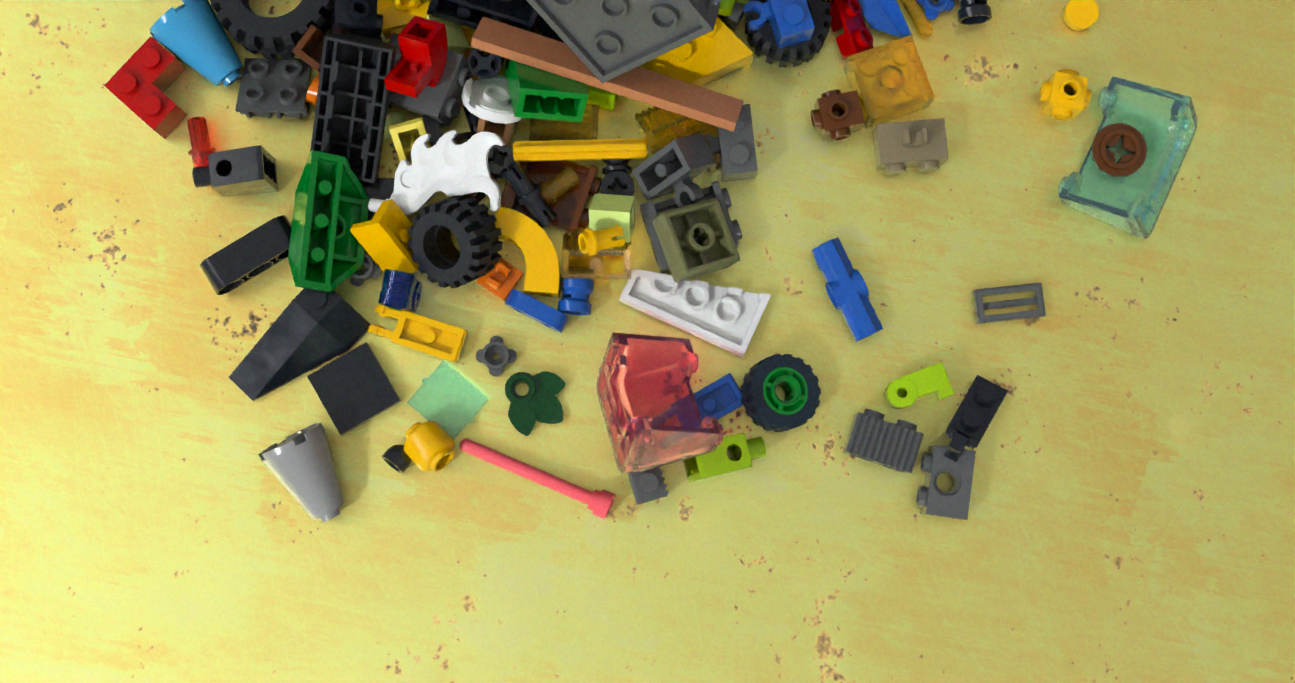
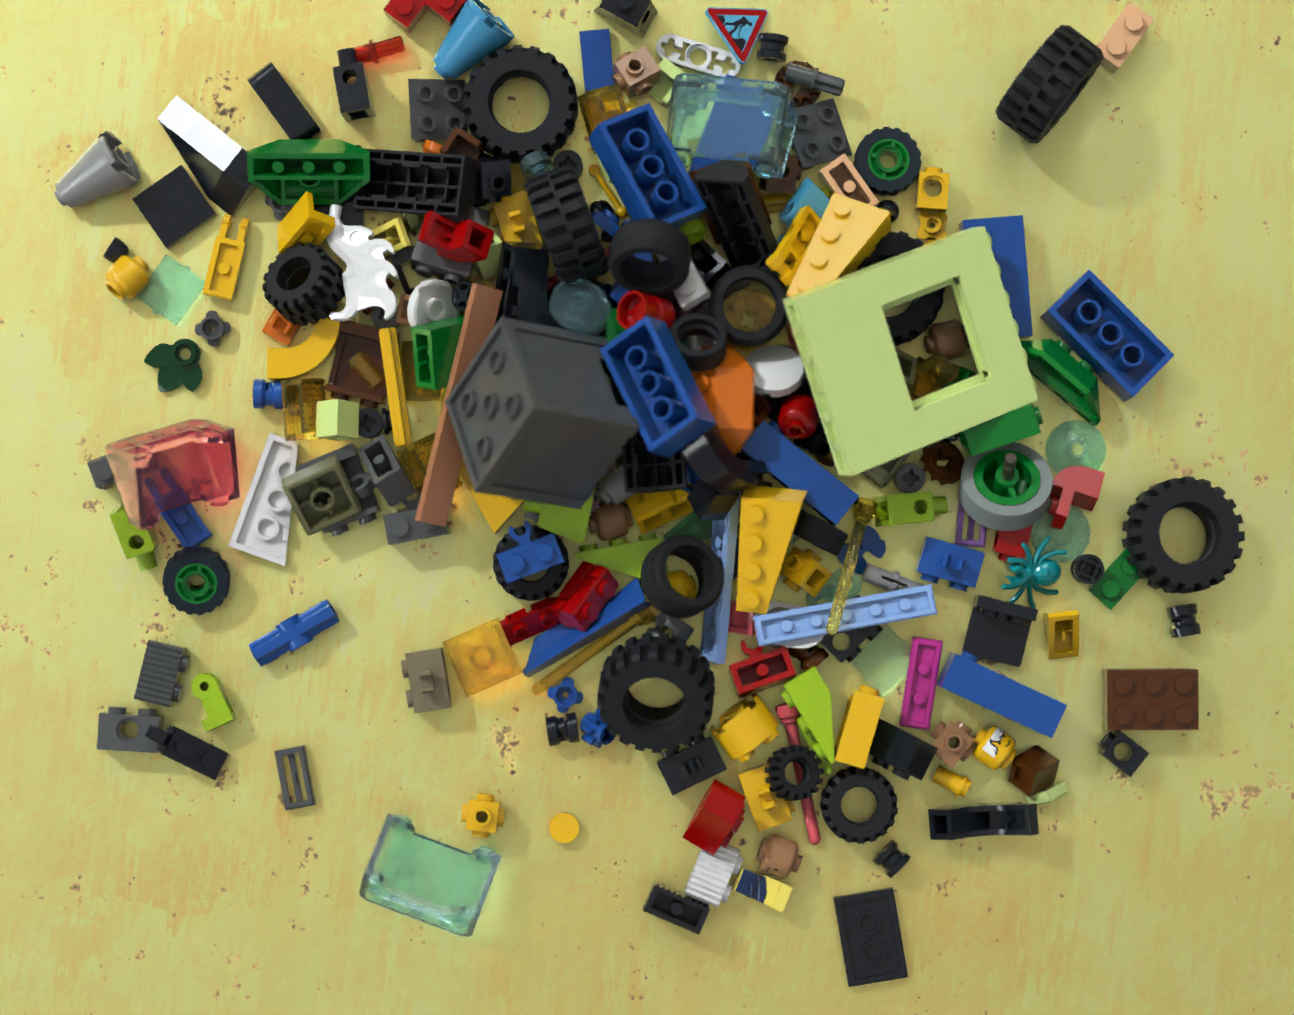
camera: 90 degrees right, 5 degrees up
clear blue piece [378,269,422,312] -> none
coral piece [459,439,616,520] -> none
black pin [500,160,557,228] -> none
blue beam [504,288,569,333] -> none
yellow pin [578,225,625,256] -> none
reddish brown brick [810,89,865,141] -> none
reddish brown gear [1091,123,1147,177] -> none

